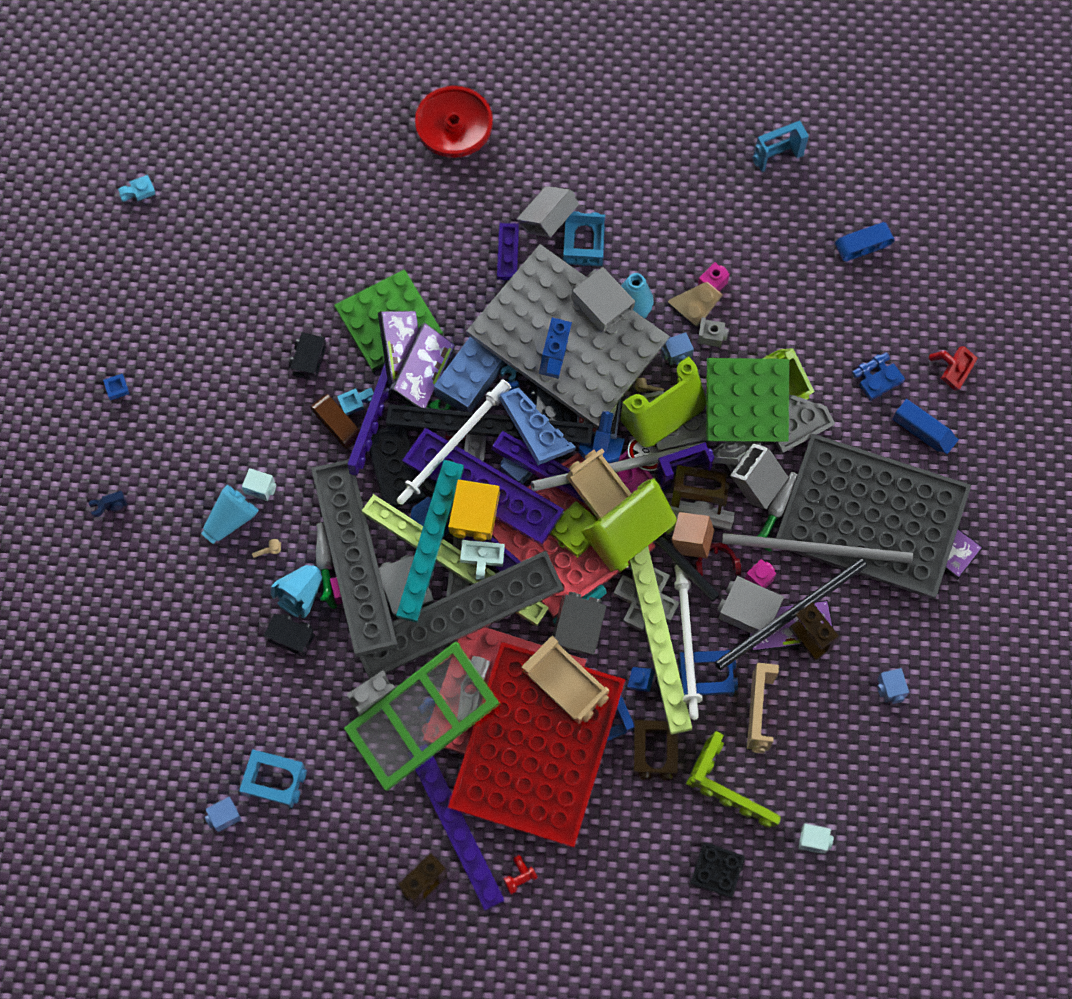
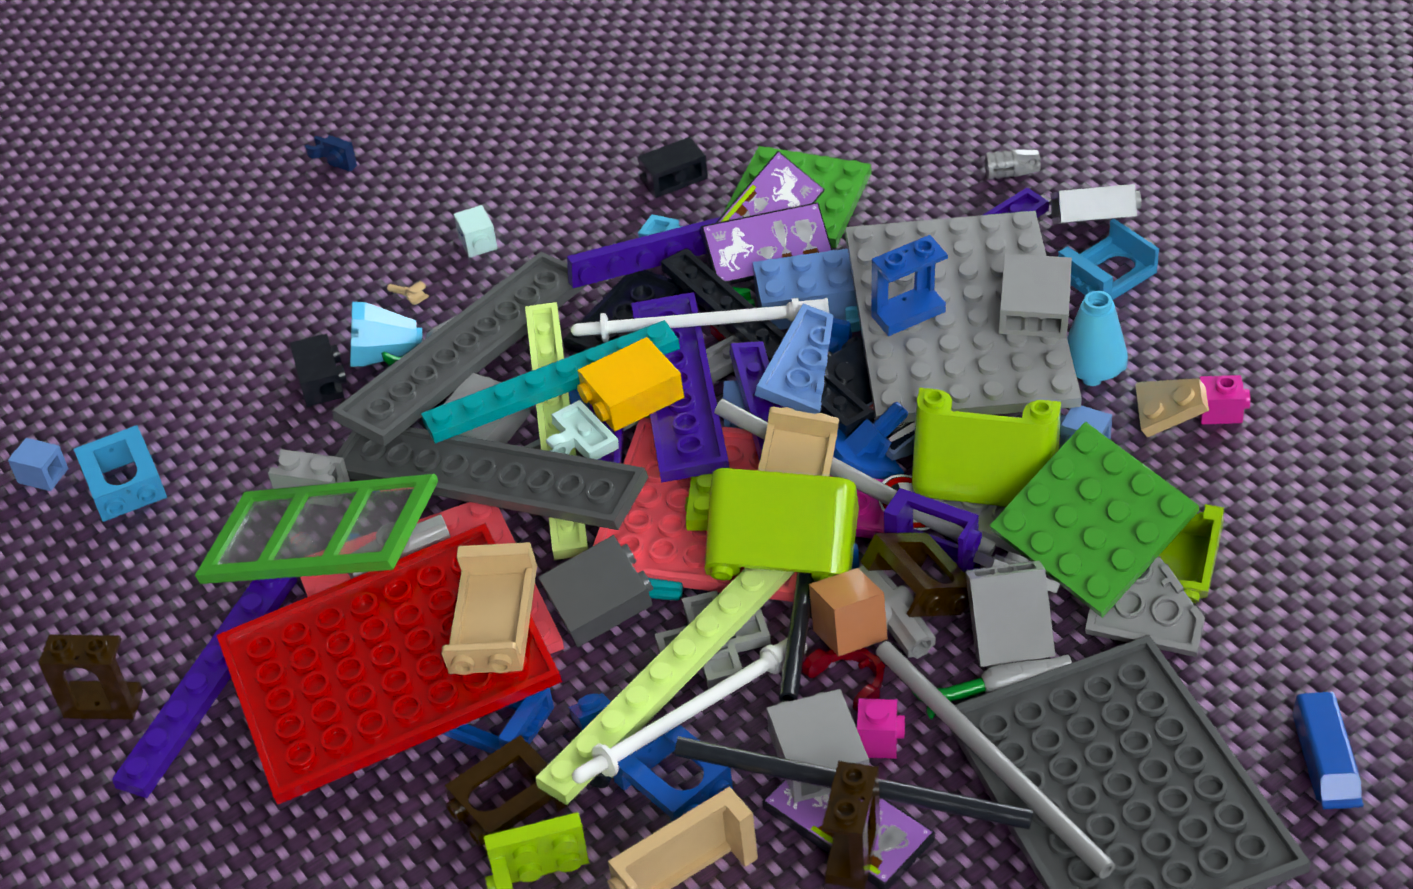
camera: 55 degrees right, 25 degrees down
blue plate [103,373,130,401] -> none
medium azure cone [201,484,259,544] -> none
reddish brown beam [310,394,360,450] -> none
red dish [415,86,493,158] -> none
red piece [503,855,538,894] -> none
light grey brick [697,317,728,348] -> none
blue plate [852,352,905,401] -> none
none -> light grey hinge [985,149,1041,180]

